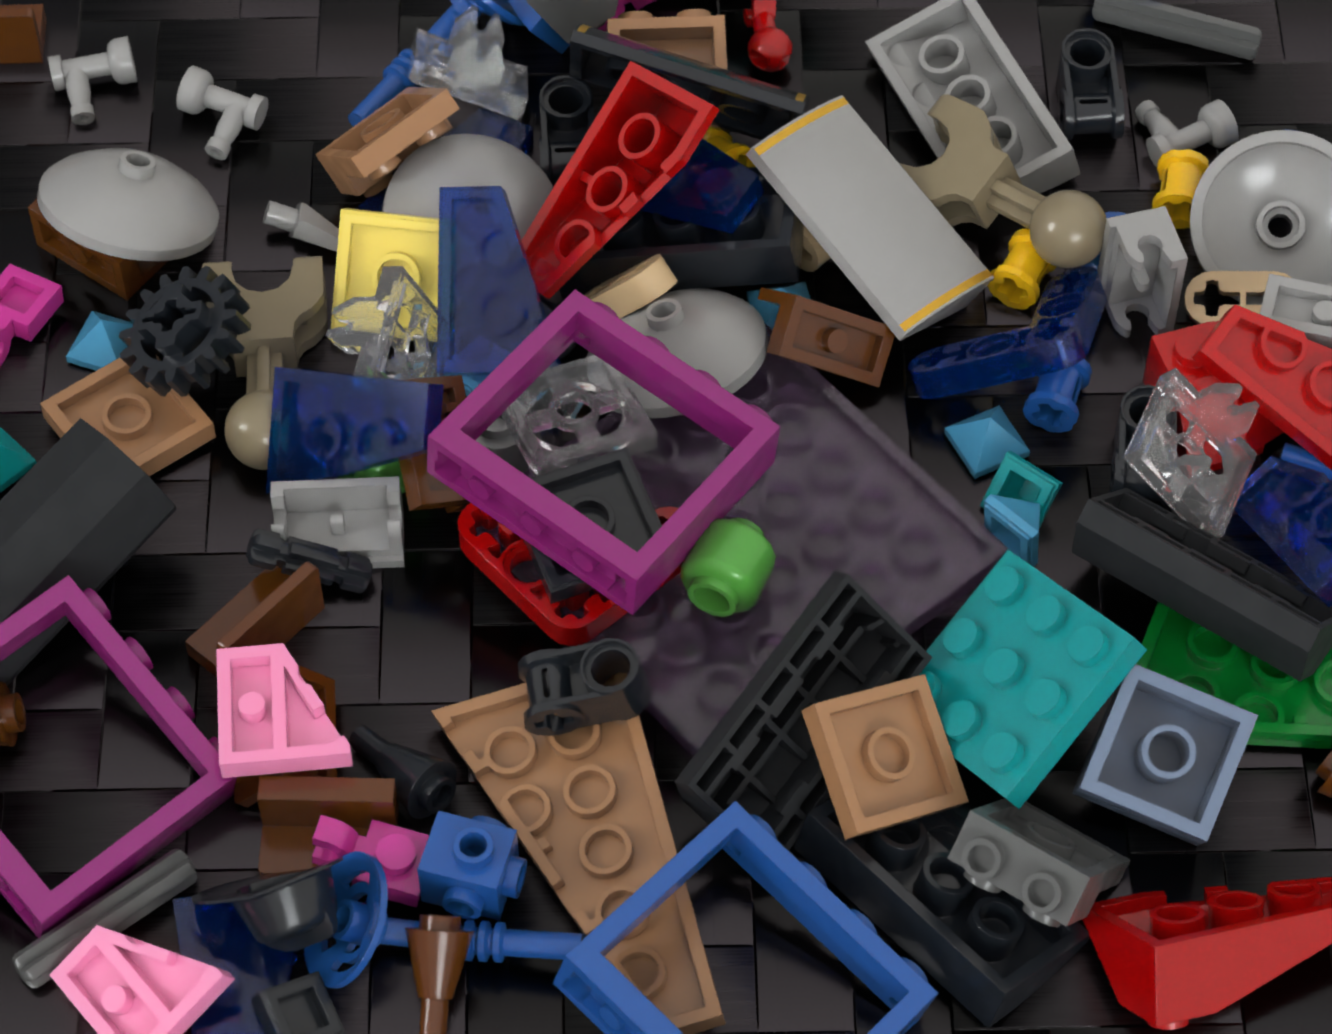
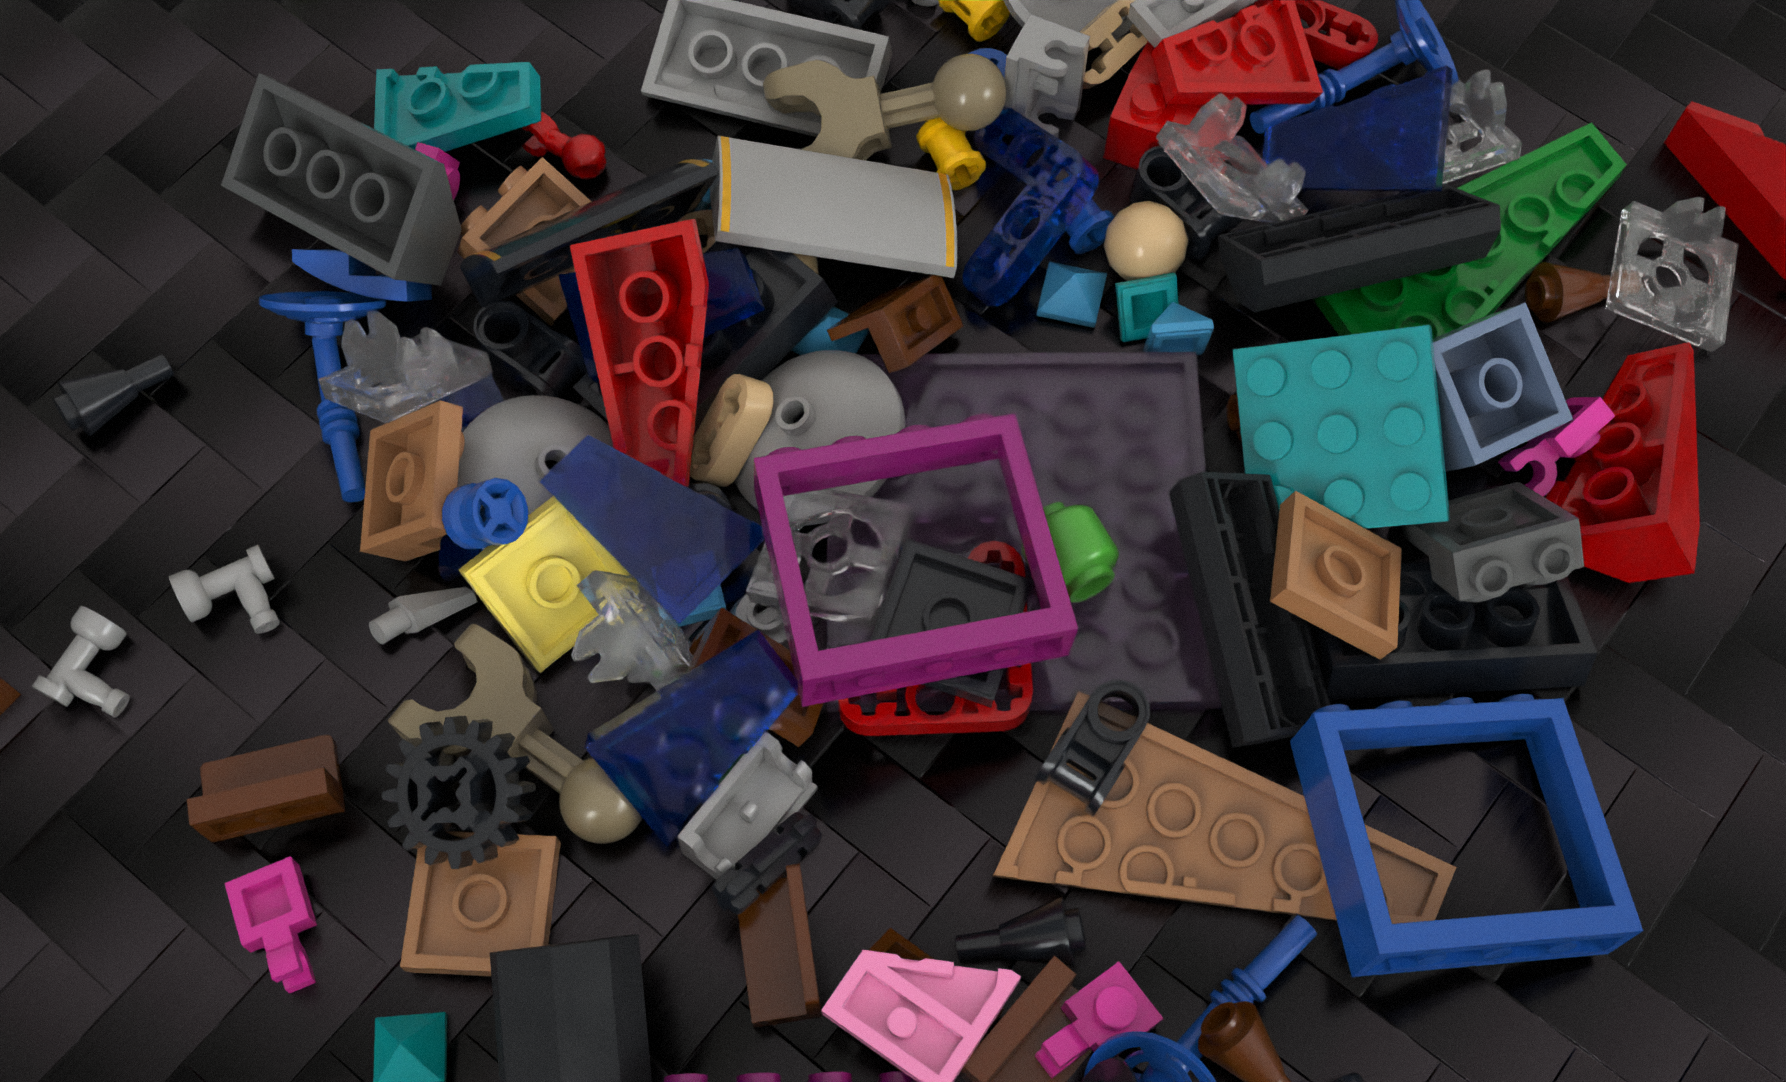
camera: 50 degrees left, 10 degrees up
light grey dish [37,148,219,261] -> none
dark azure slope [66,311,134,371] -> none
blue brick [417,811,527,921] -> none
none -> blue wheel [442,478,528,550]
none -> tan piece [1104,201,1188,281]
none -> dark pink plate [1498,397,1615,497]

